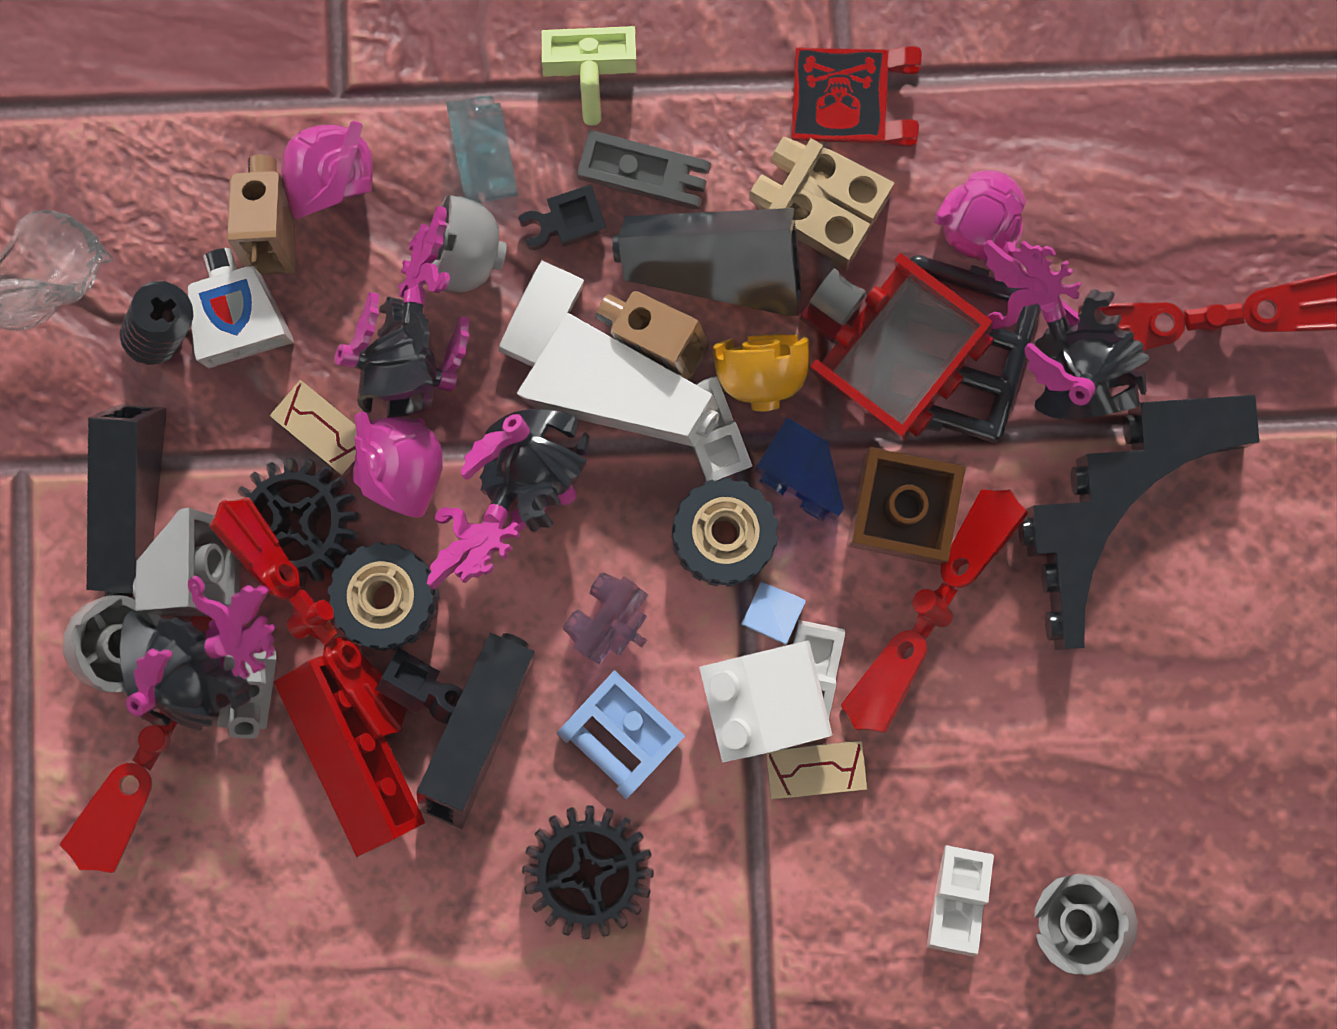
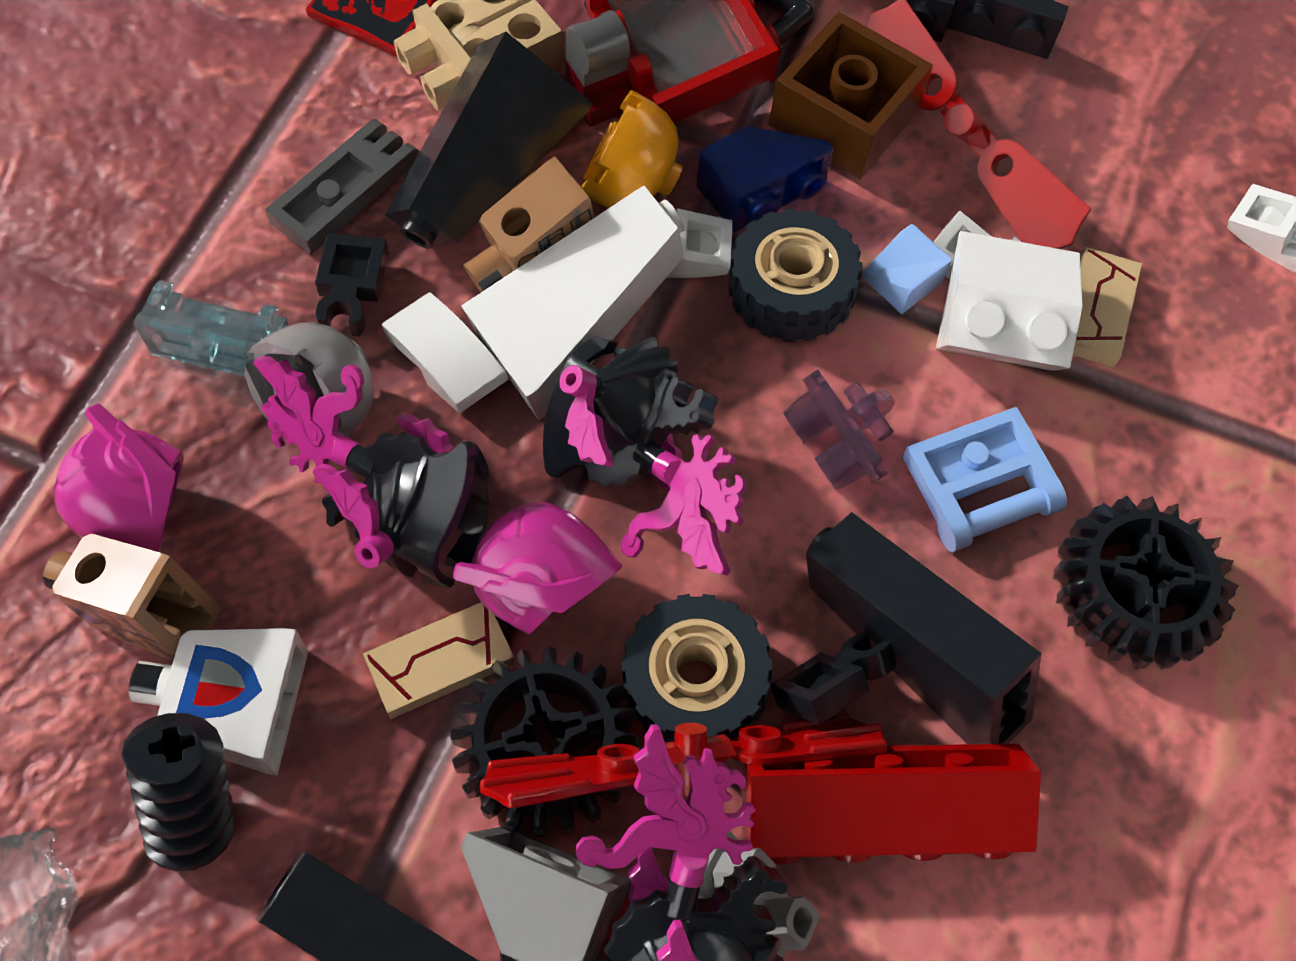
camera: 70 degrees left, 20 degrees down
yellowish green plate [542,26,637,125] -> none

